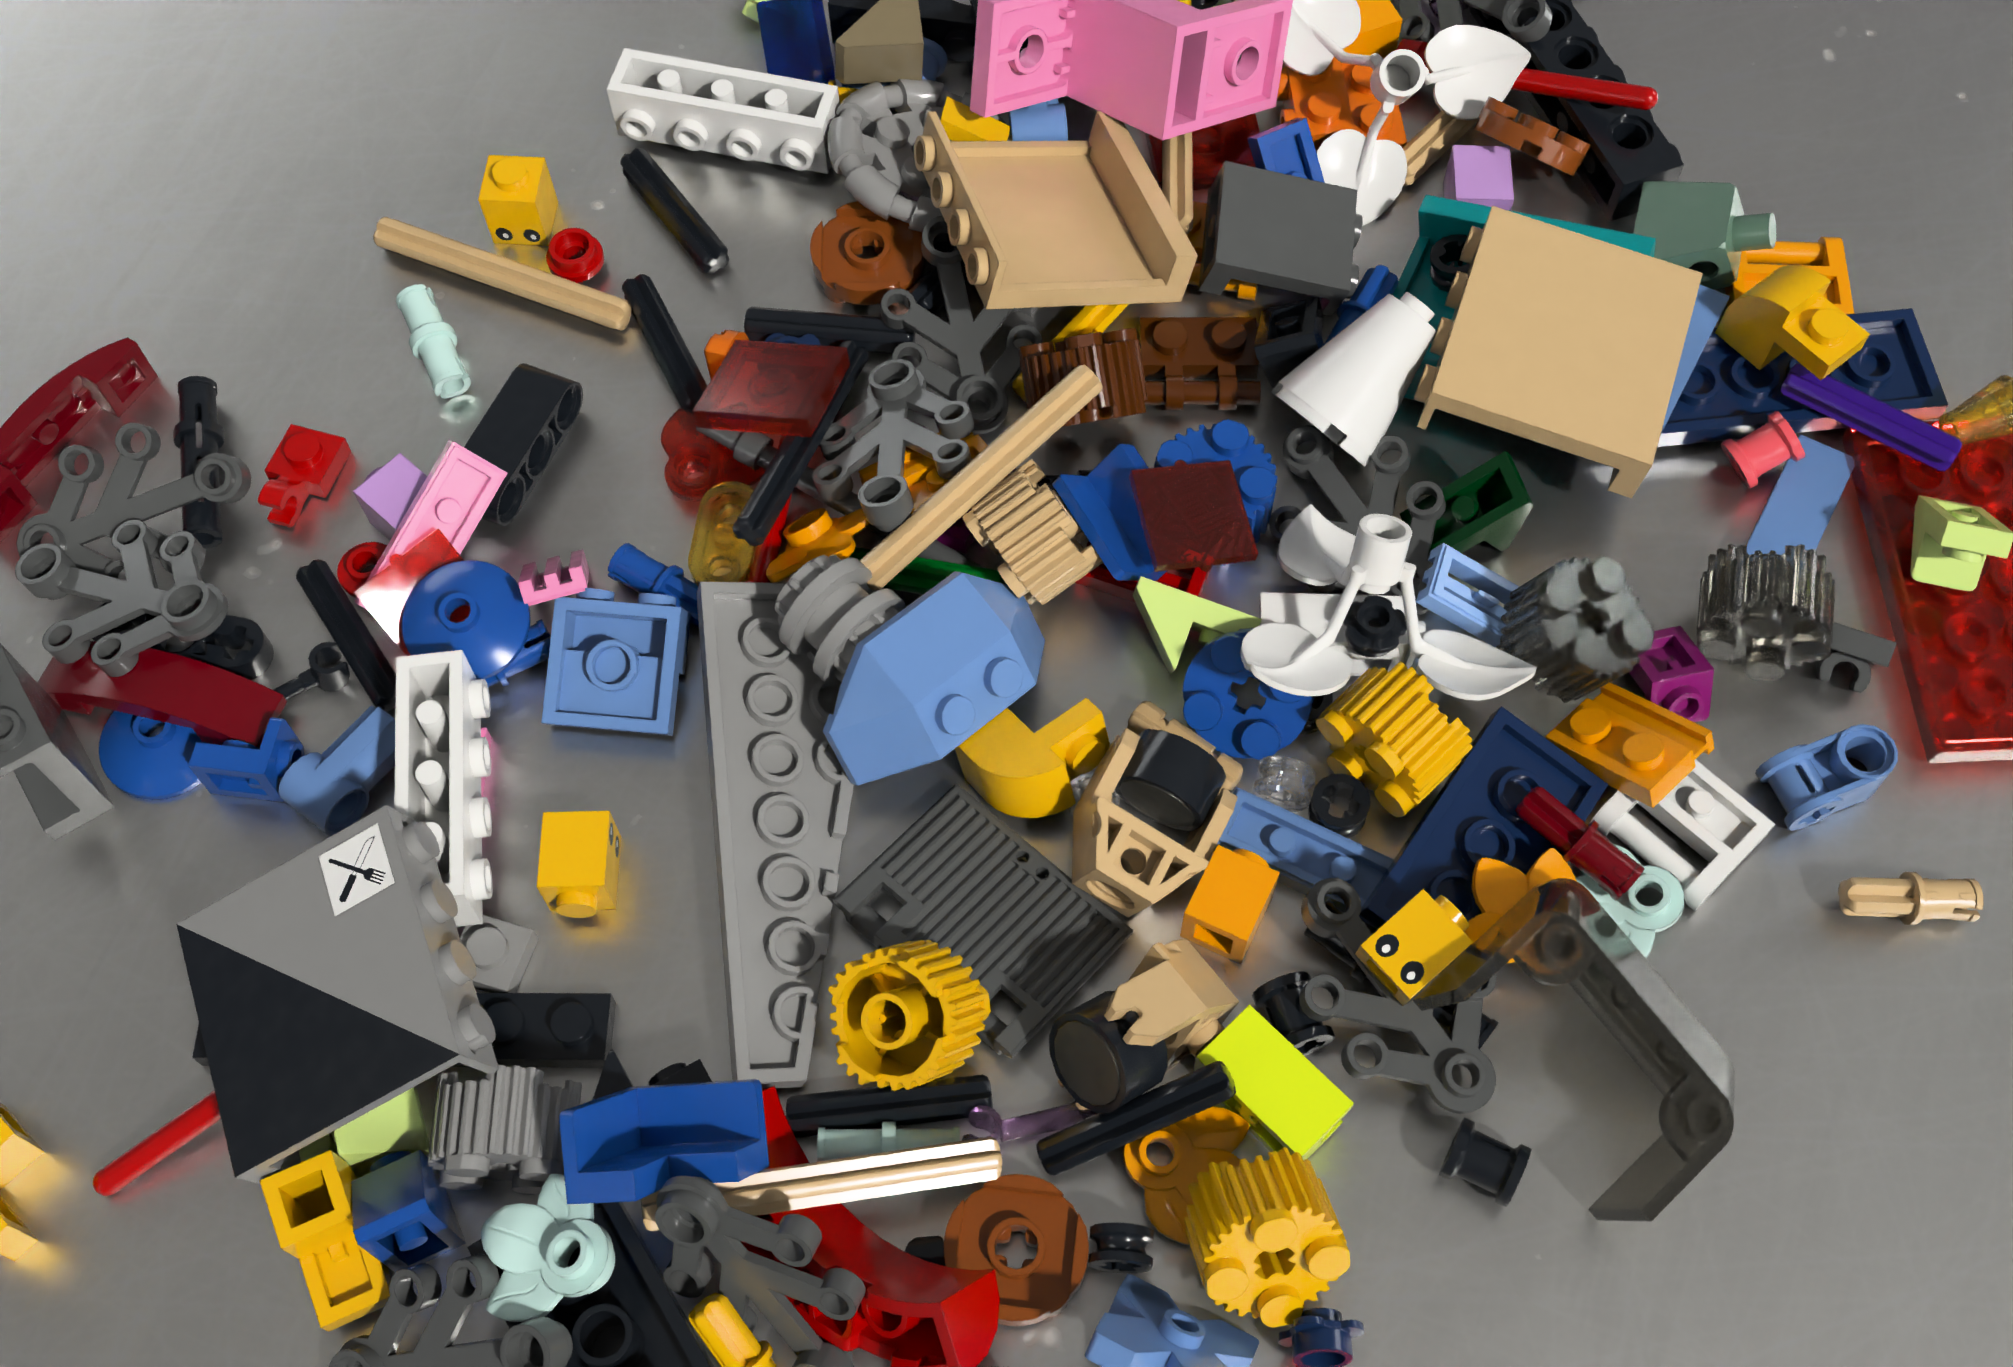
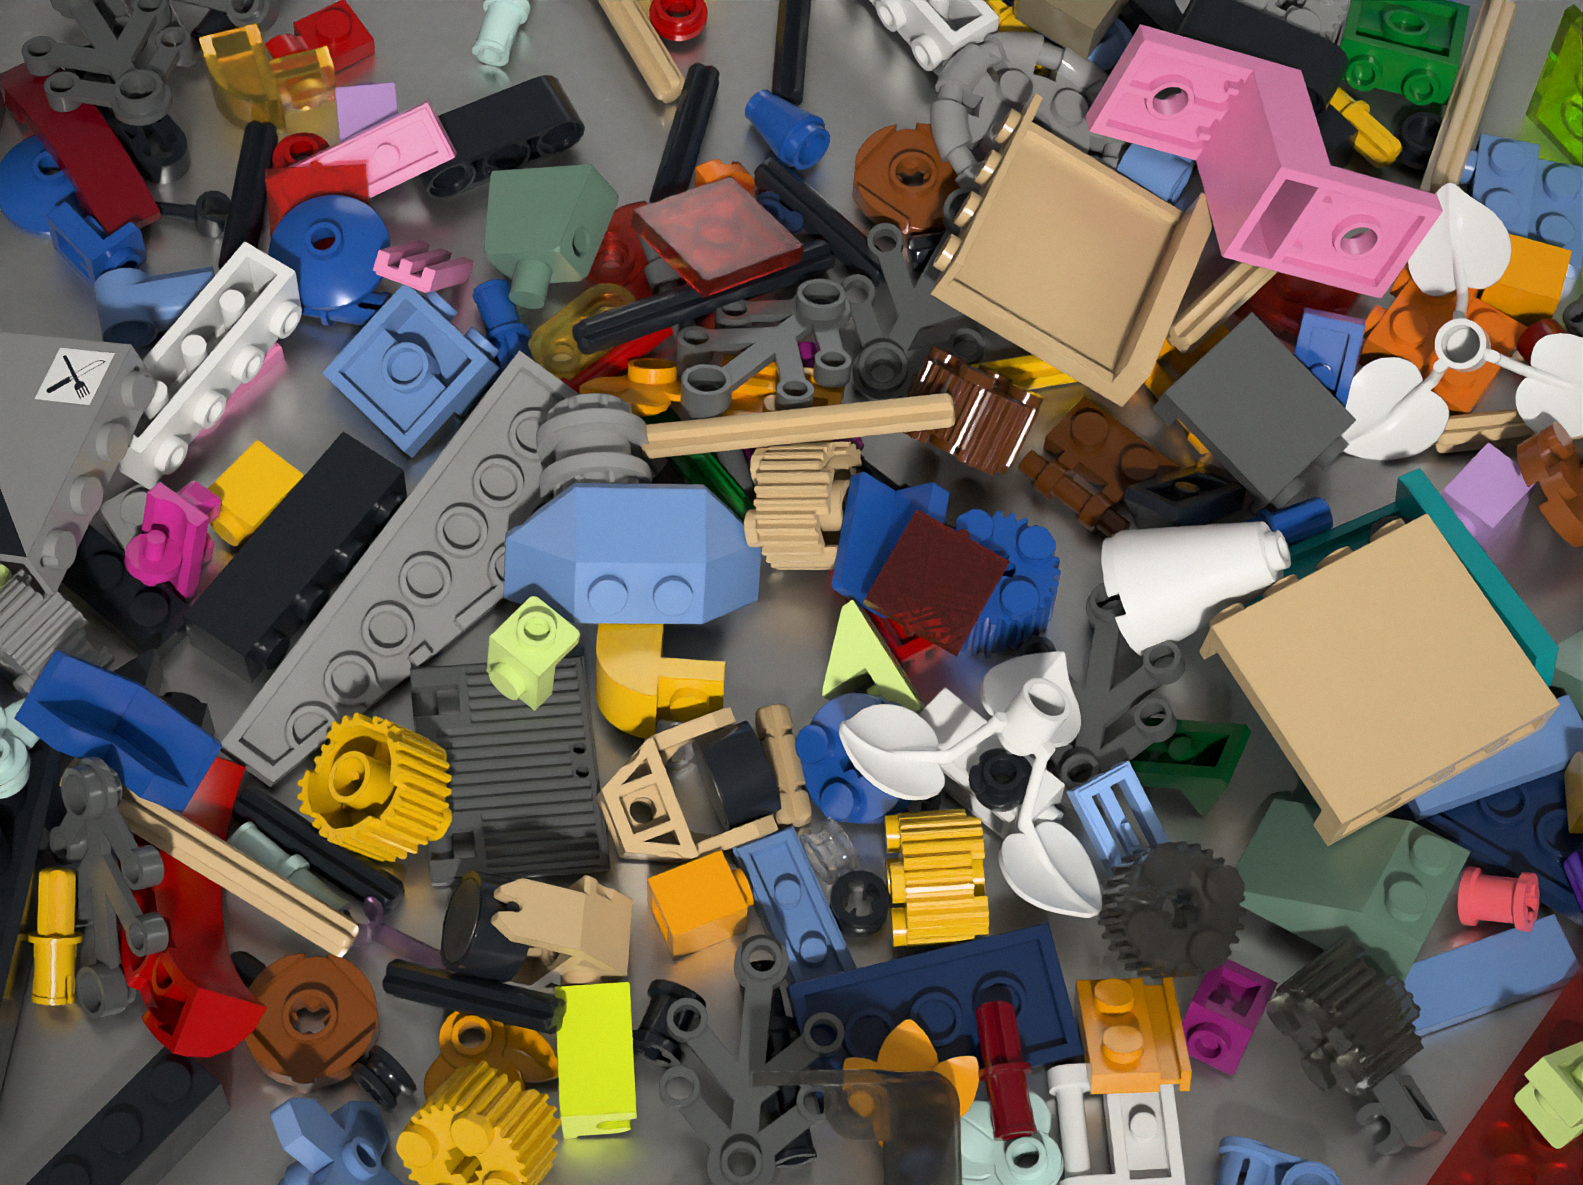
camera: 35 degrees right, 0 degrees up
yellow piece [940,96,1011,141] -> none
yellow brick [1355,889,1473,1006] -> none
none -> dark pink hips [124,481,221,602]
none -> black brick [183,431,407,684]
none -> clear yellow brick [199,23,337,134]
none -> sand green torso [484,164,619,309]
none -> yellowish green bracket [486,596,580,711]
none -> blue cone [745,90,830,170]
none -> sand green slope [1220,798,1471,989]

